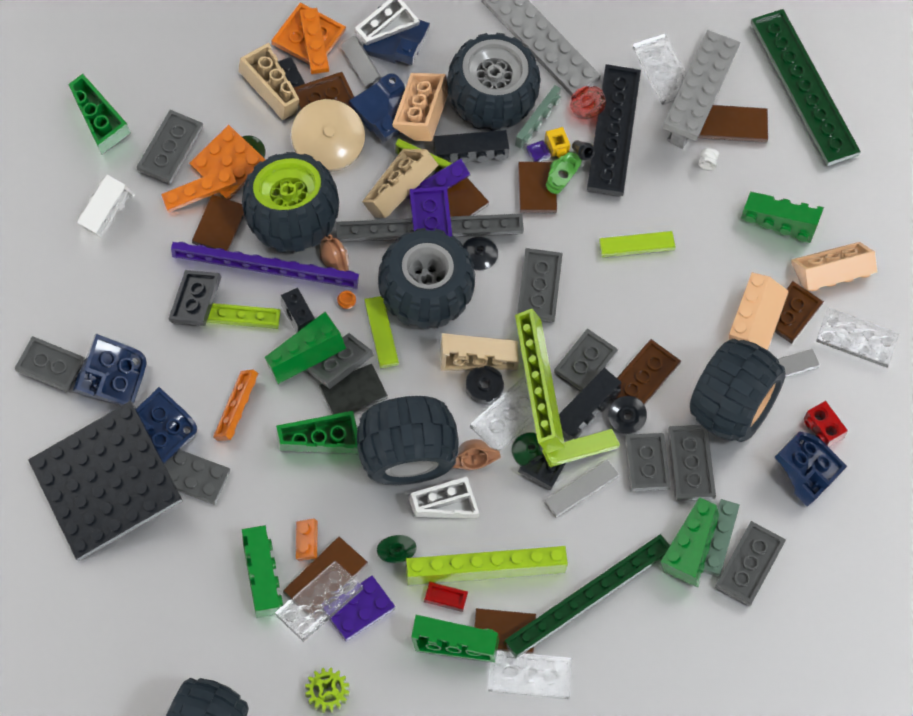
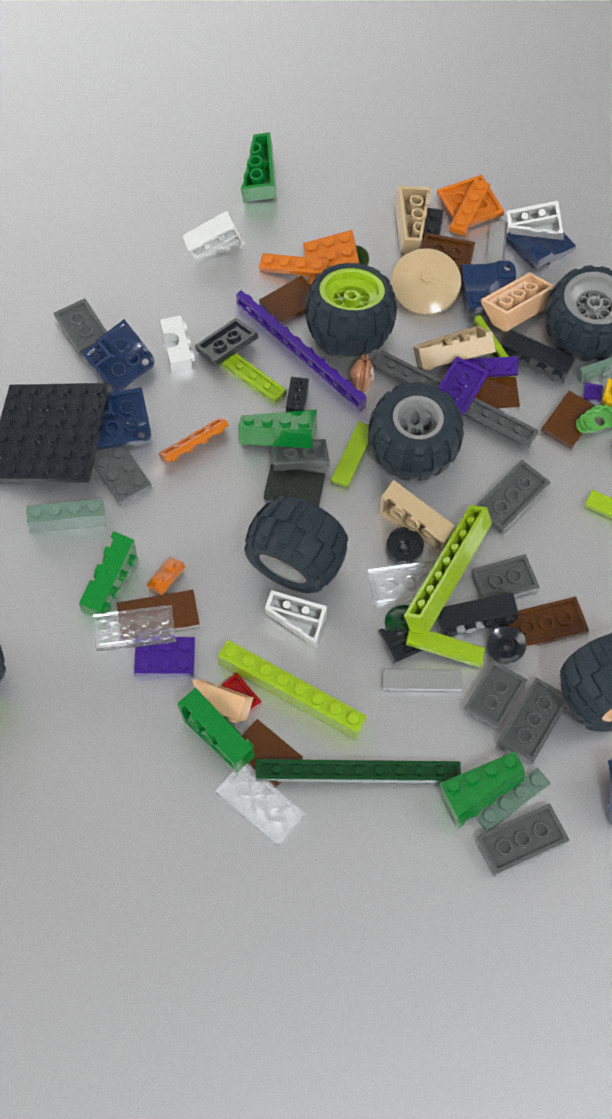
camera: 40 degrees right, 0 degrees up
dark grey plate [137,110,203,184] -> none
green wedge [276,411,358,454] -> none
lime gear [305,668,350,713] -> none
orange plate [337,290,356,309] -> none
dark green dish [377,535,417,563] -> none
nougat hat [453,439,501,470] -> none
black dish [463,236,498,270] -> none
none -> sand green brick [26,499,106,533]
none -> white arch [160,315,195,373]
none -> light nougat slope [192,679,254,723]

